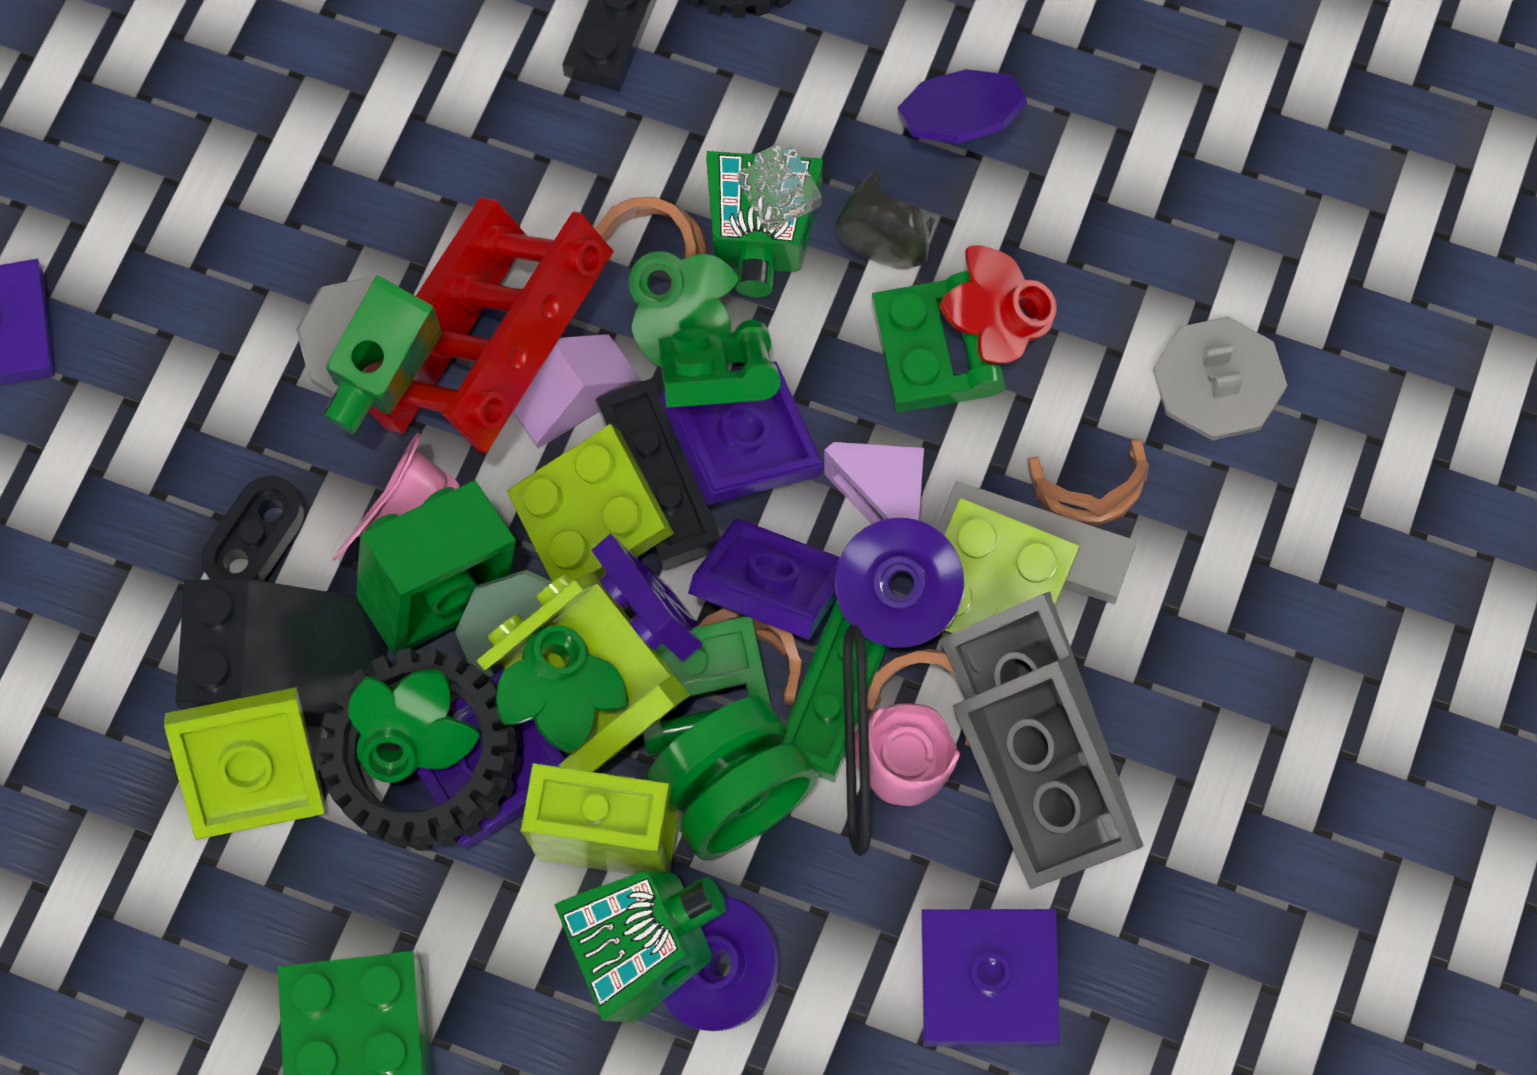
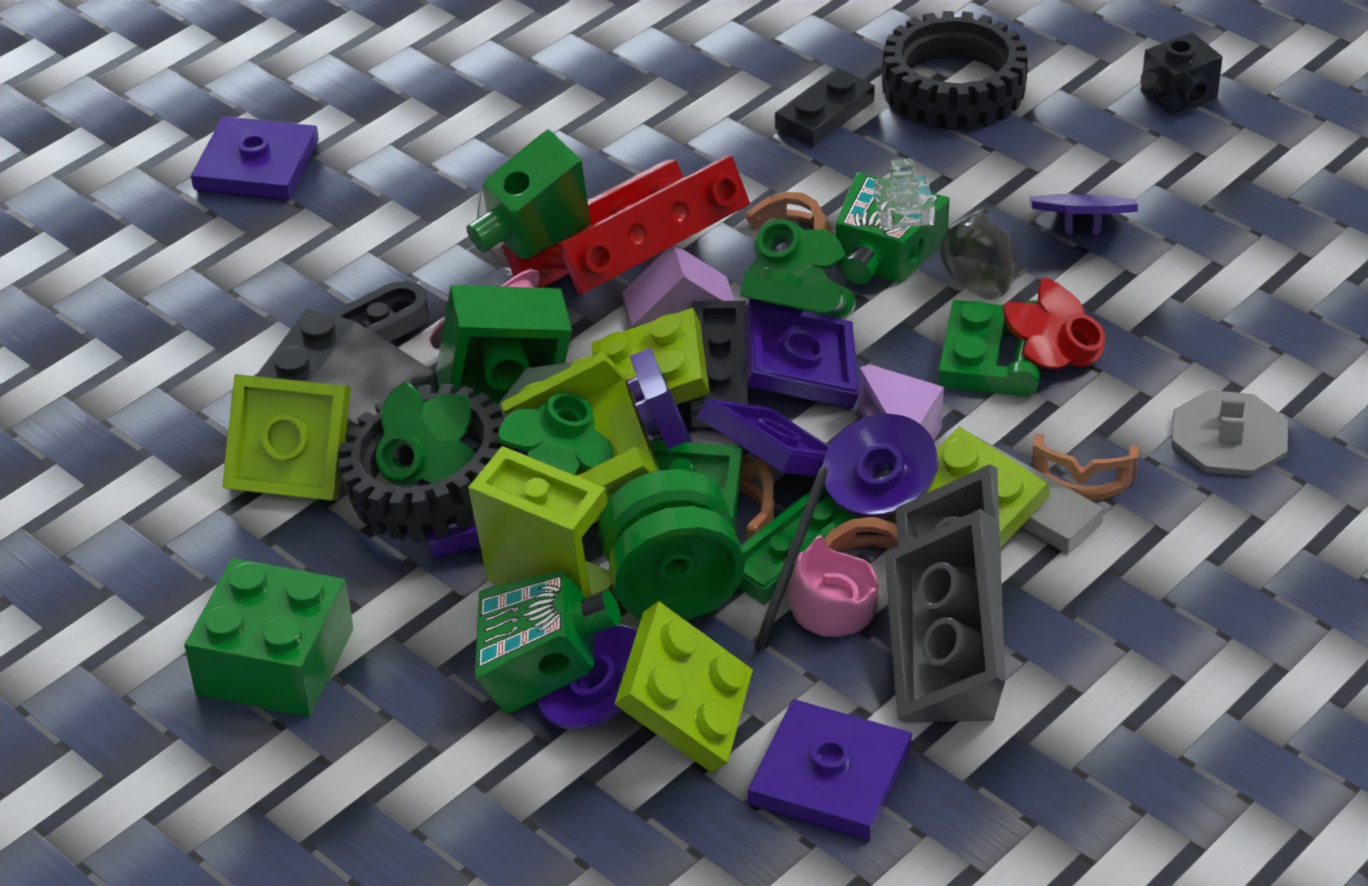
camera: 20 degrees right, 25 degrees down
none -> lime plate [615,601,753,773]

